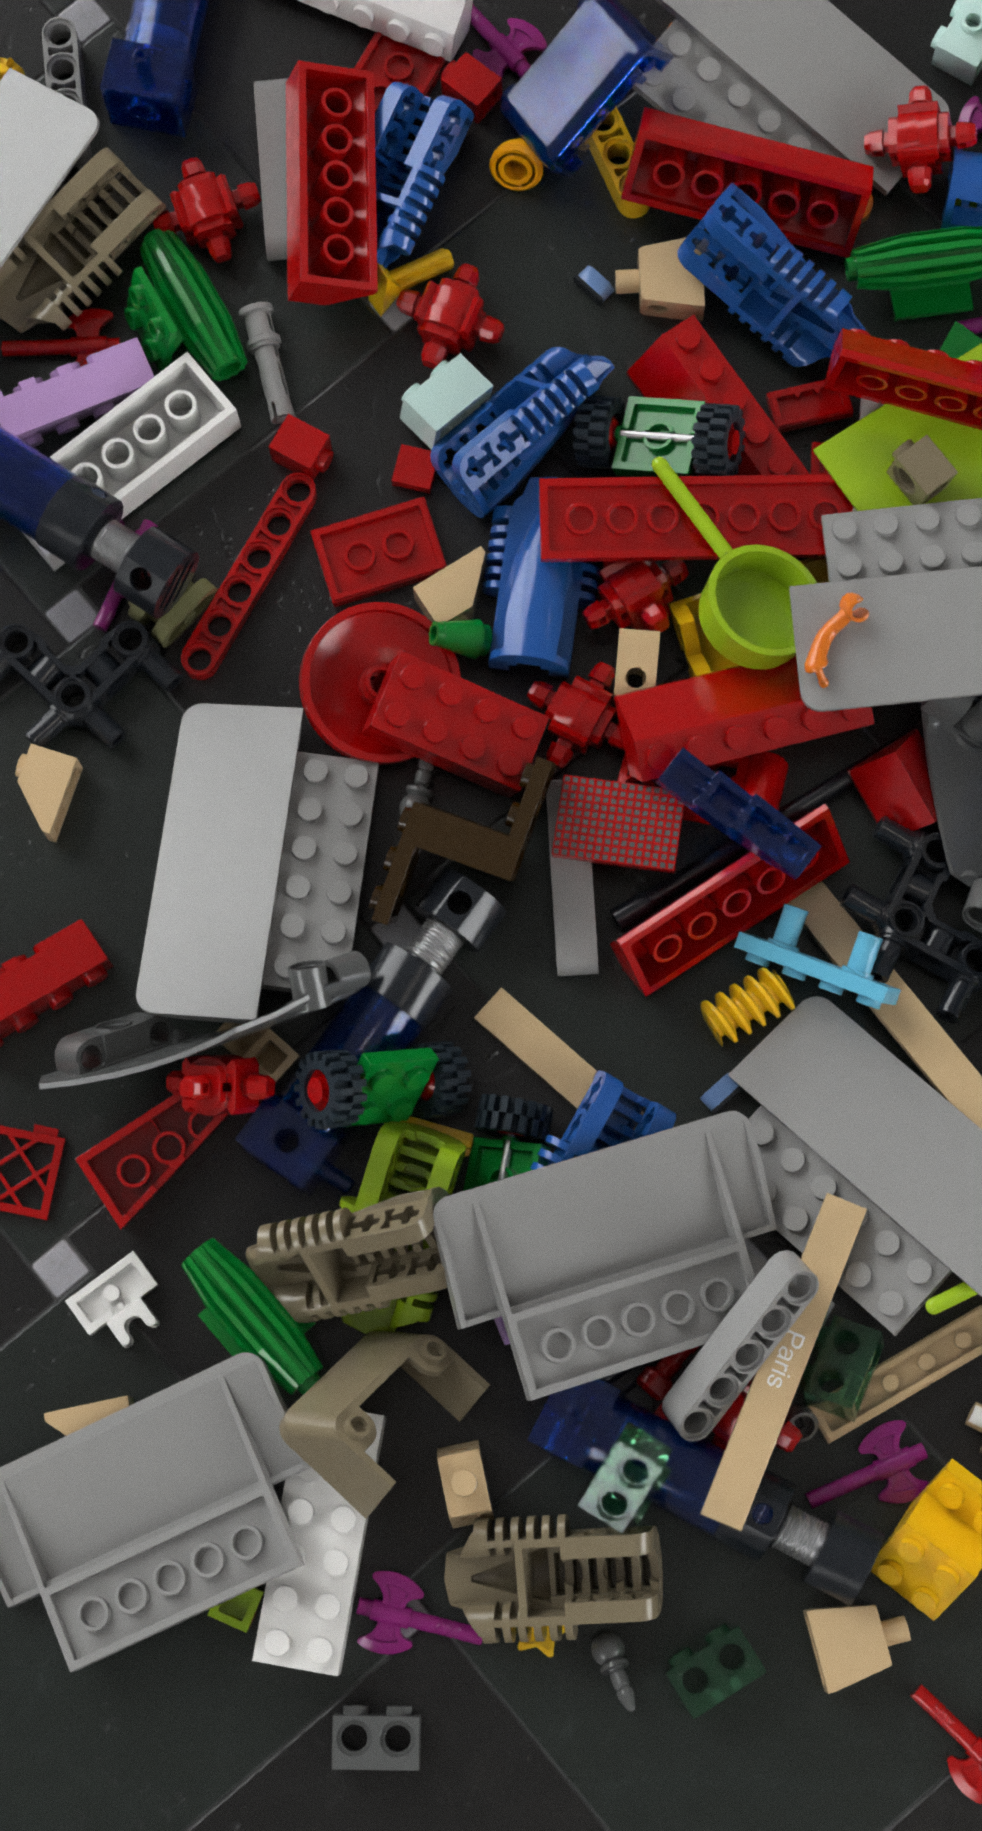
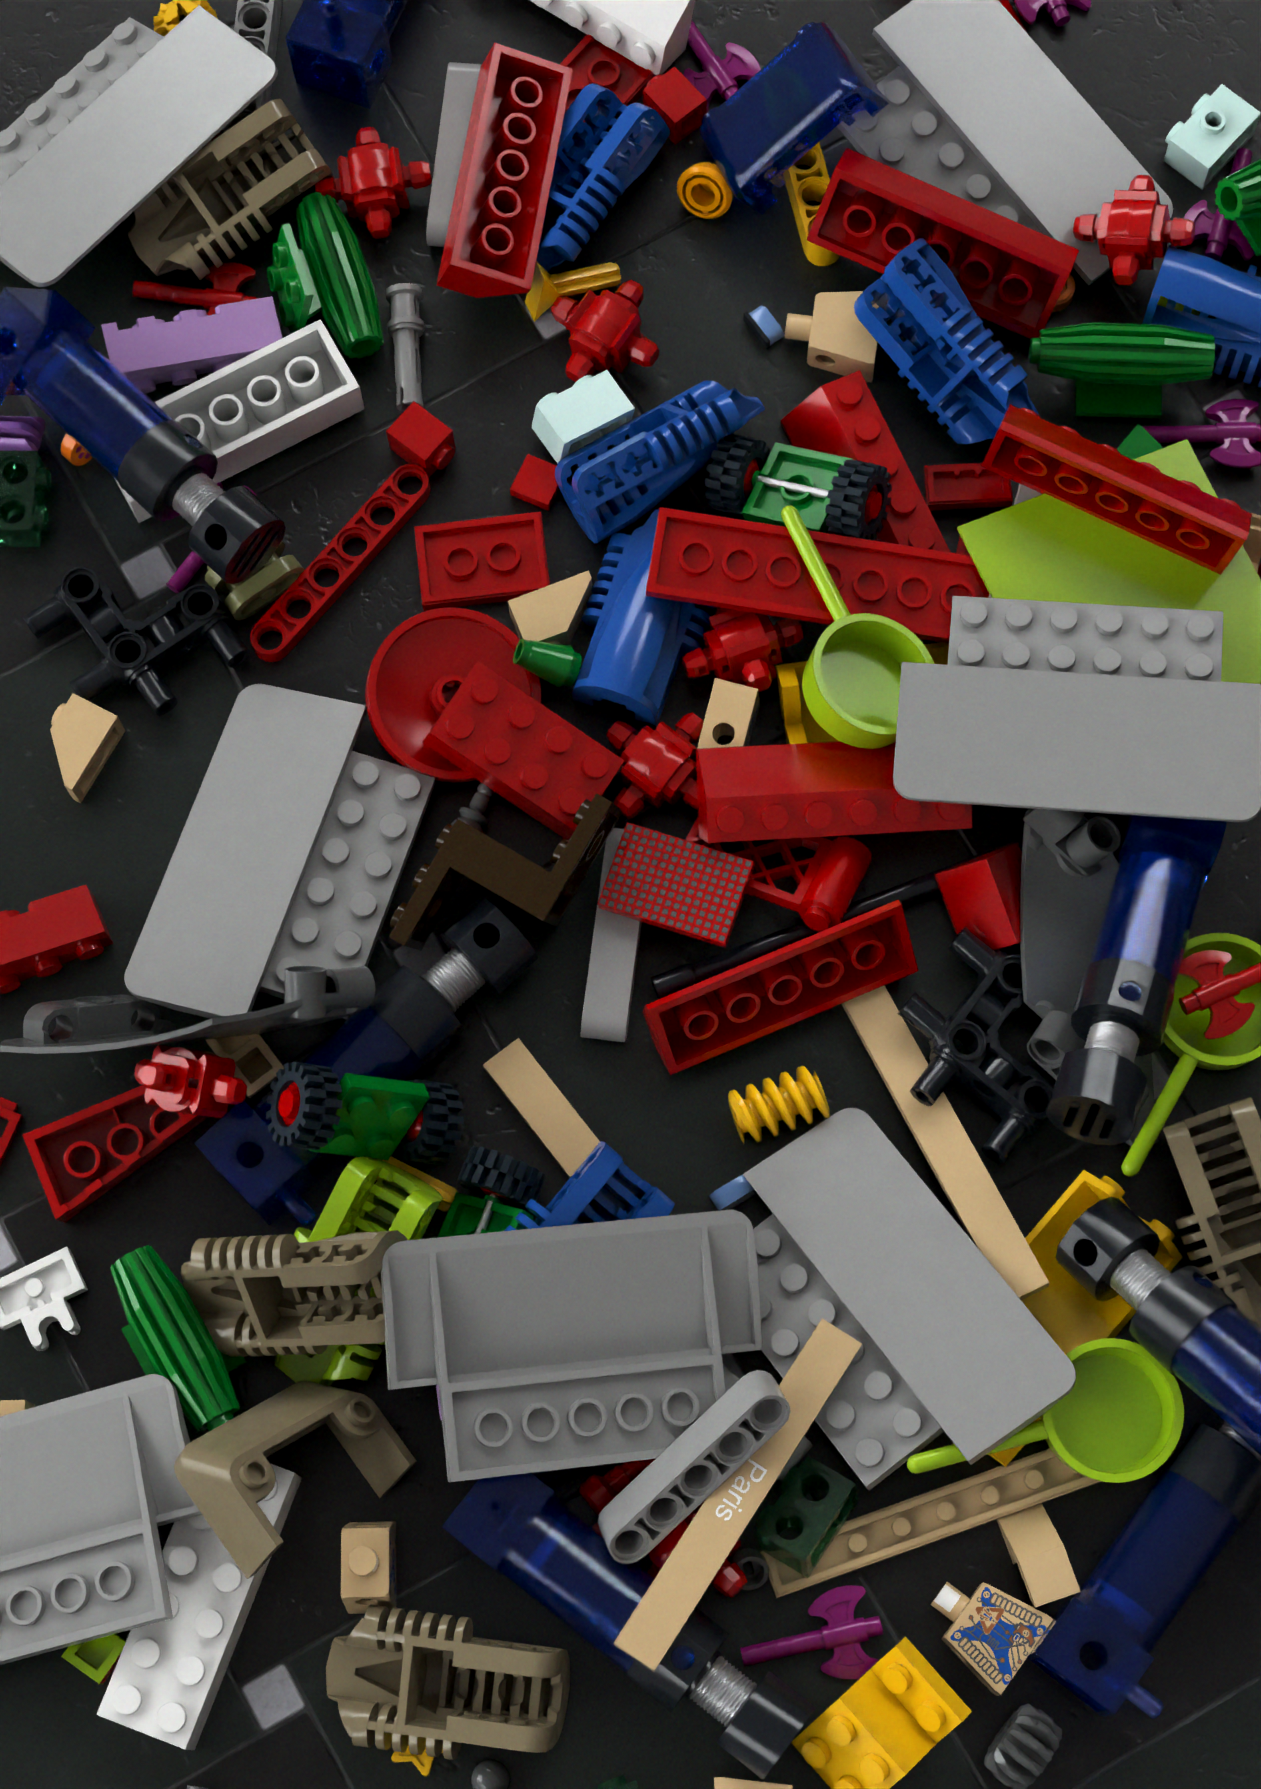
camera: 10 degrees right, 5 degrees down
magenta piece [356,1570,482,1654] -> none
clear green brick [577,1422,673,1533] -> none
clear blue slope [655,747,822,880] -> none
medium azure plate [734,903,901,1009] -> none
orange piece [804,592,869,688] -> none
dark tan brick [886,435,958,505] -> none

